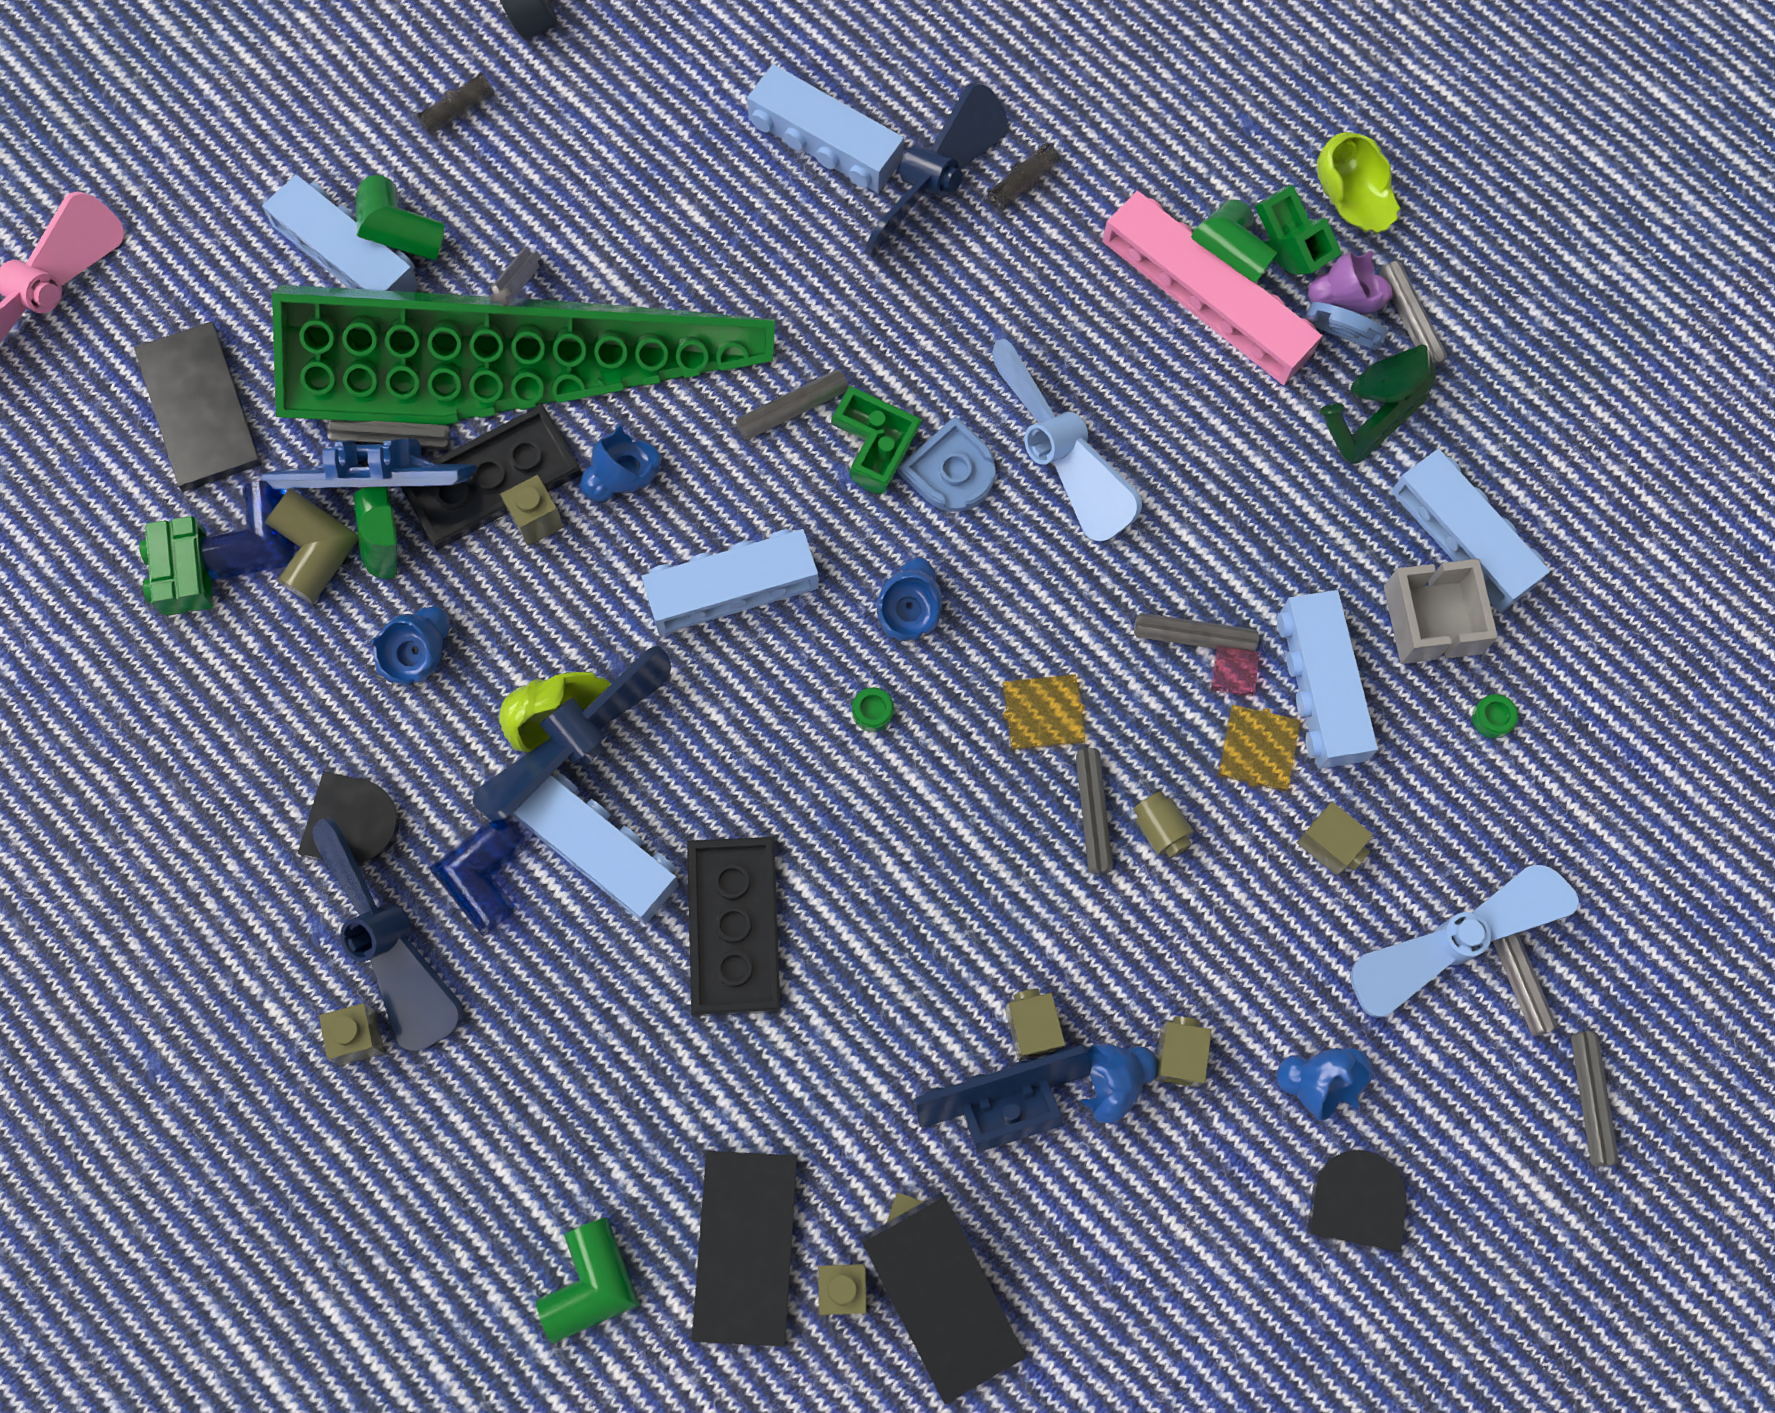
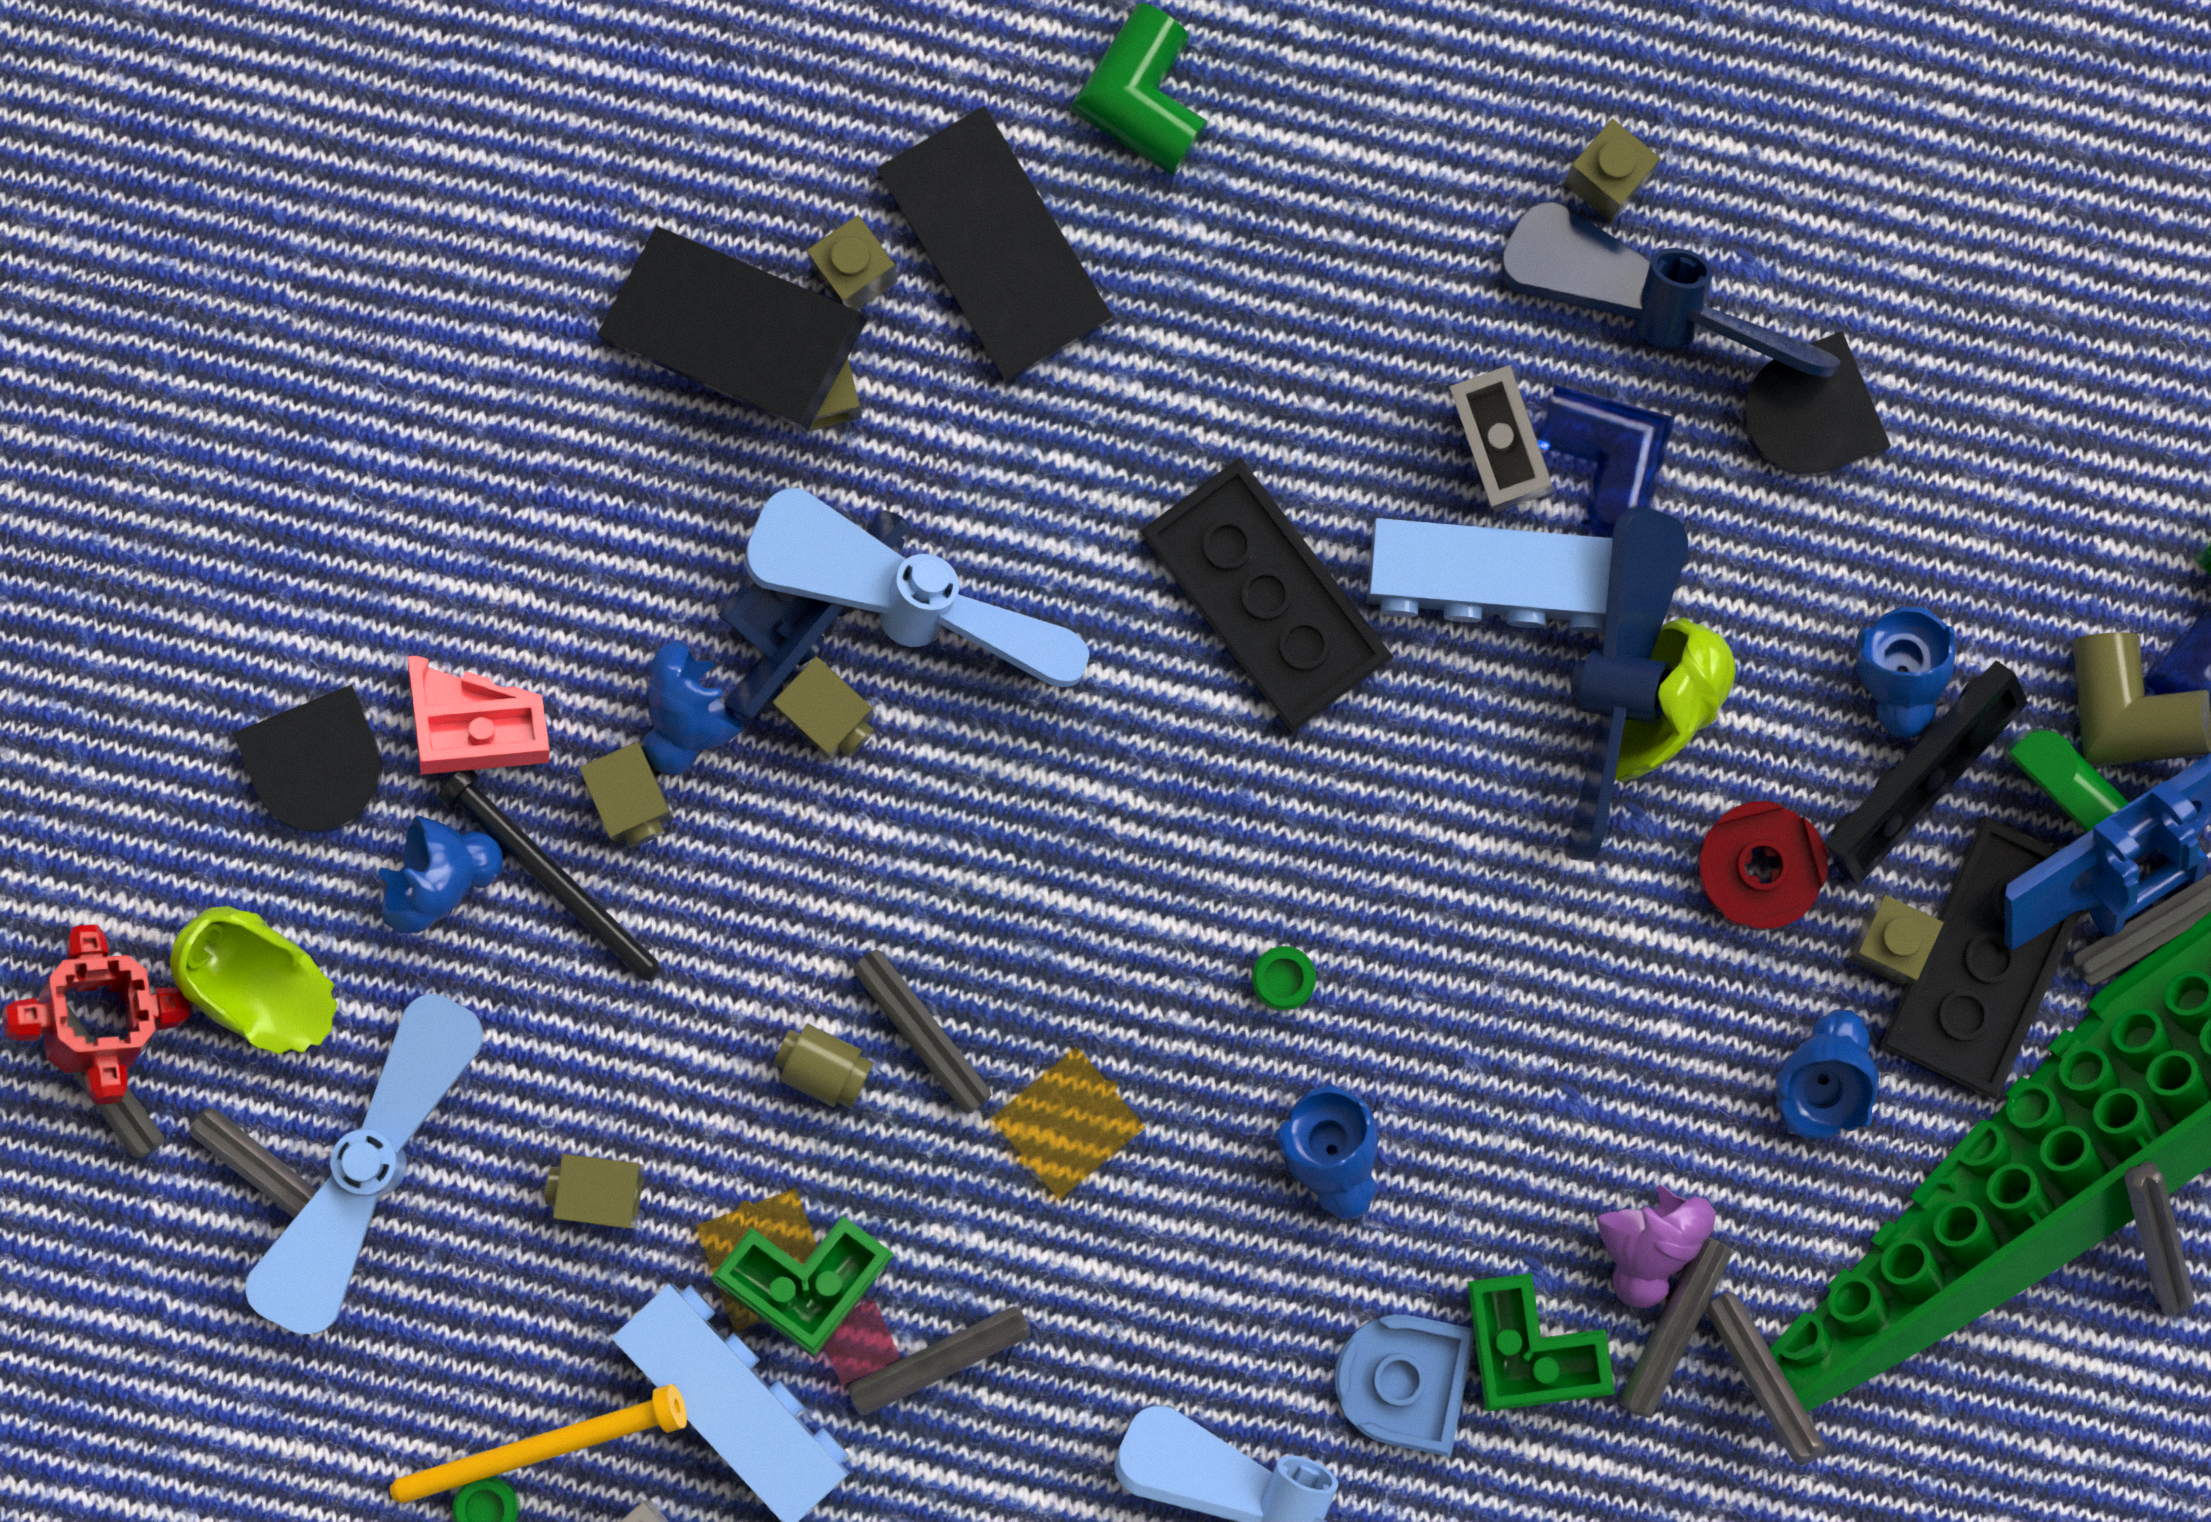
camera: 145 degrees right, 10 degrees up
light blue brick [641,529,819,635] -> none
none -> red piece [2,924,190,1105]
none -> lime hair [170,906,337,1054]
none -> yellow bar [390,1384,687,1503]
none -> coral wing [408,656,549,775]
none -> black bar [437,770,661,982]
none -> green brick [711,1215,894,1358]
none -> light blue piece [745,488,1089,687]
none -> light grey brick [1449,365,1555,513]
none -> medium lavender piece [1596,1185,1716,1308]
none -> dark red plate [1696,801,1828,931]
none -> flat silver axle [1706,1292,1826,1466]
none -> black plate [1824,660,2028,886]

